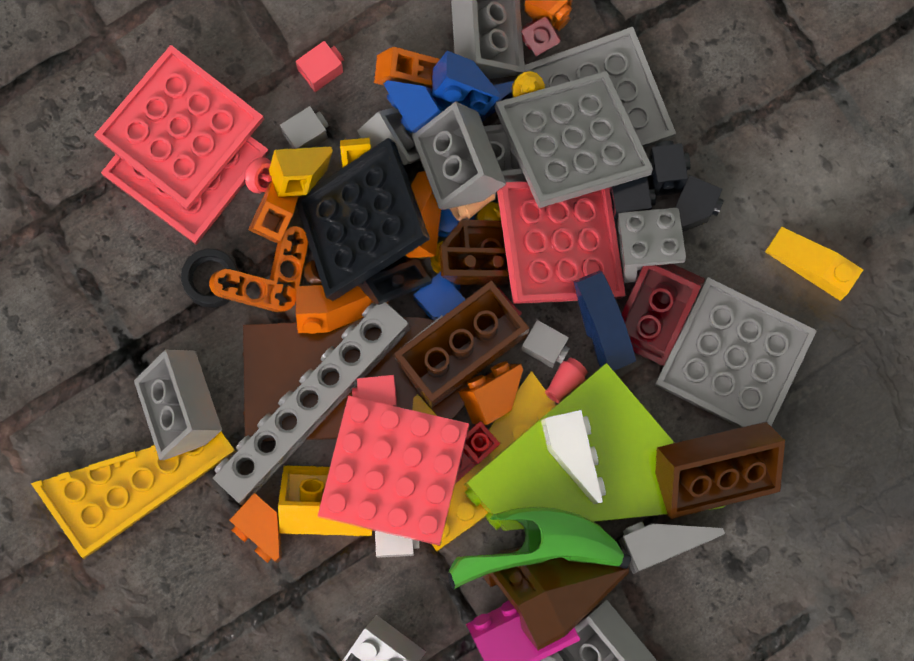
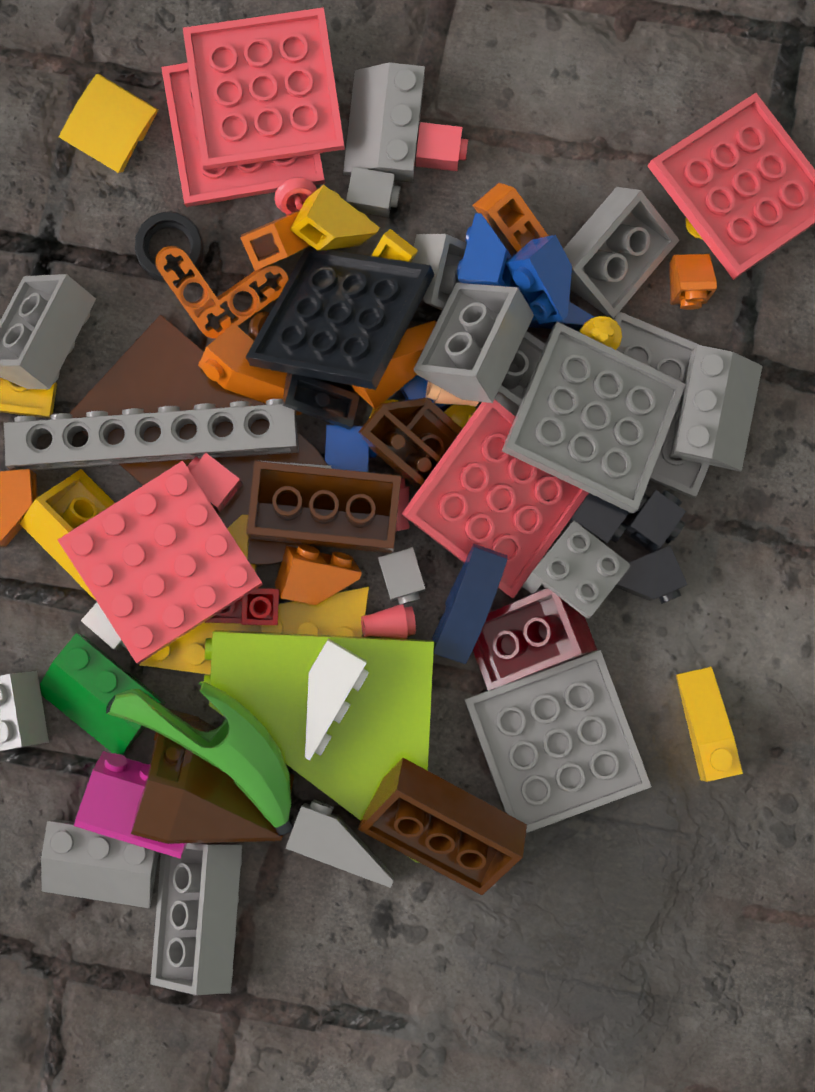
camera: 45 degrees right, 5 degrees up
dark red bracket [521,16,561,56] -> none
none -> green slope [40,633,166,755]
none -> yellow slope [59,74,159,173]
none -> light grey slope [343,62,425,182]
none -> light grey slope [670,344,762,471]

